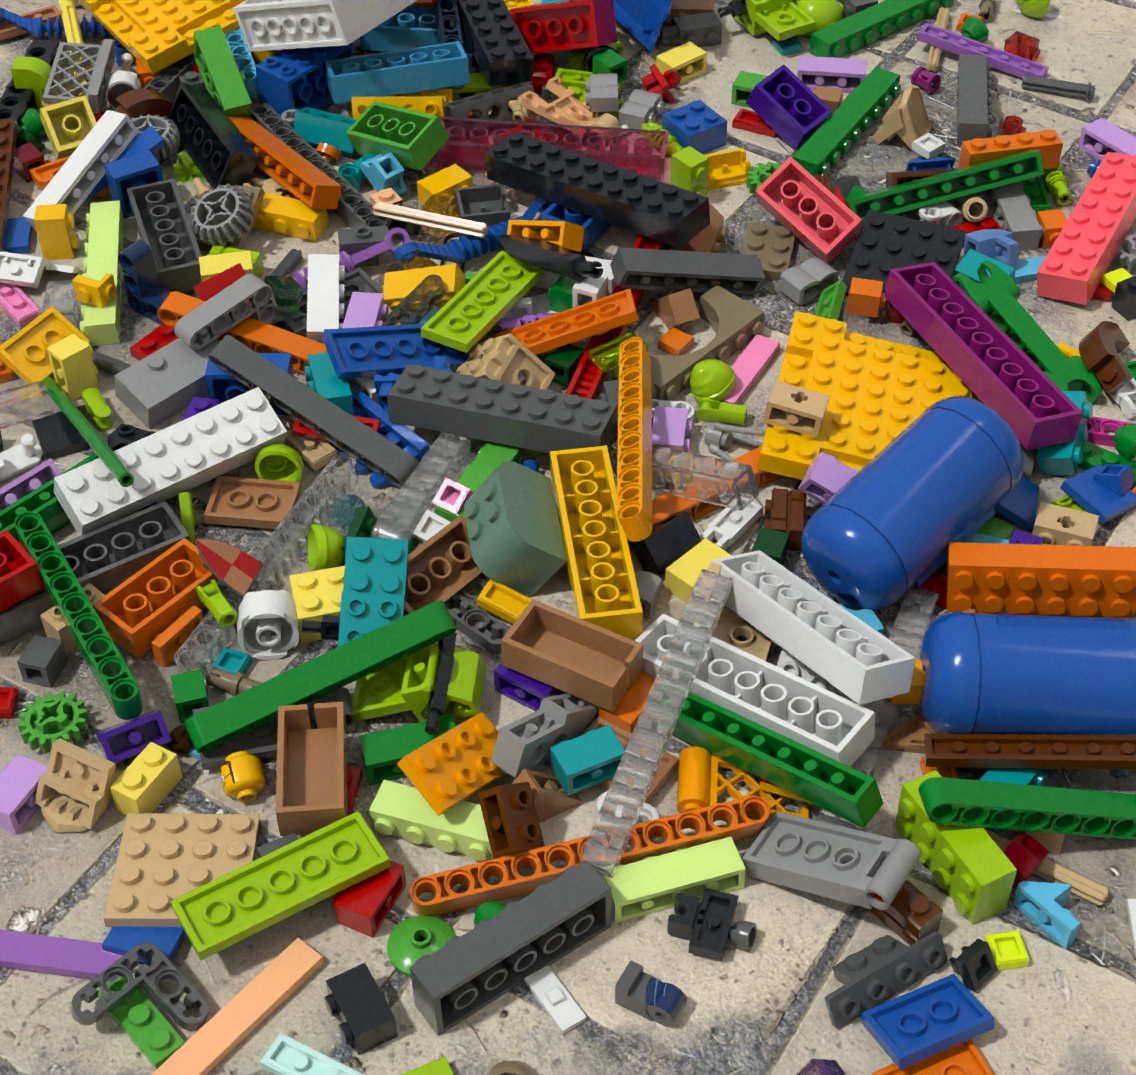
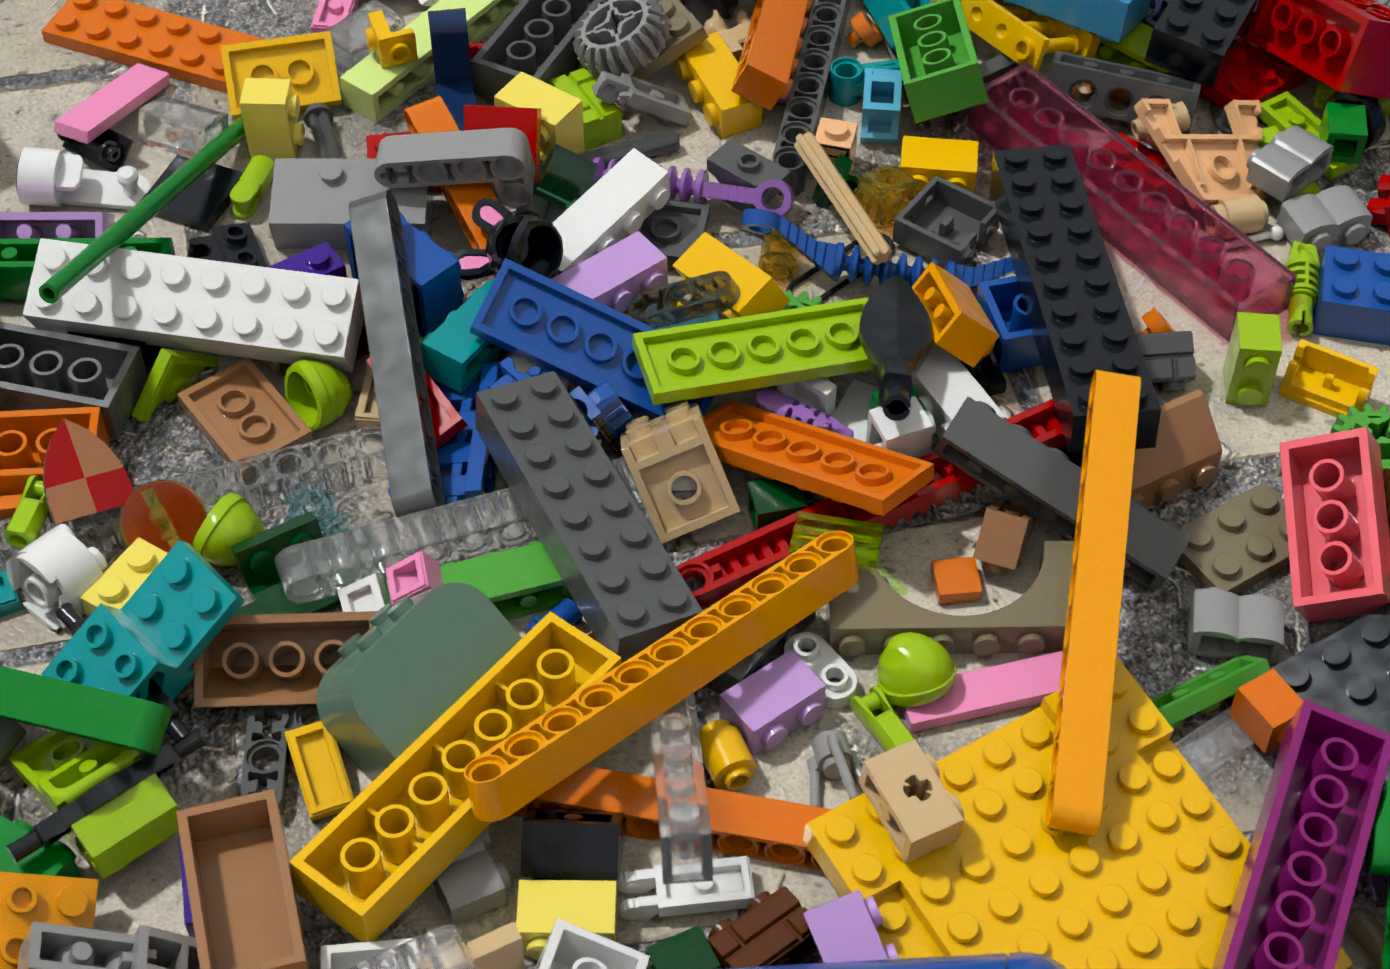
camera: 45 degrees right, 5 degrees up
none -> piece [119,479,207,553]
none -> black piece [454,198,563,281]
none -> light grey hinge [592,70,692,126]
none -> light orange beam [1046,370,1141,836]

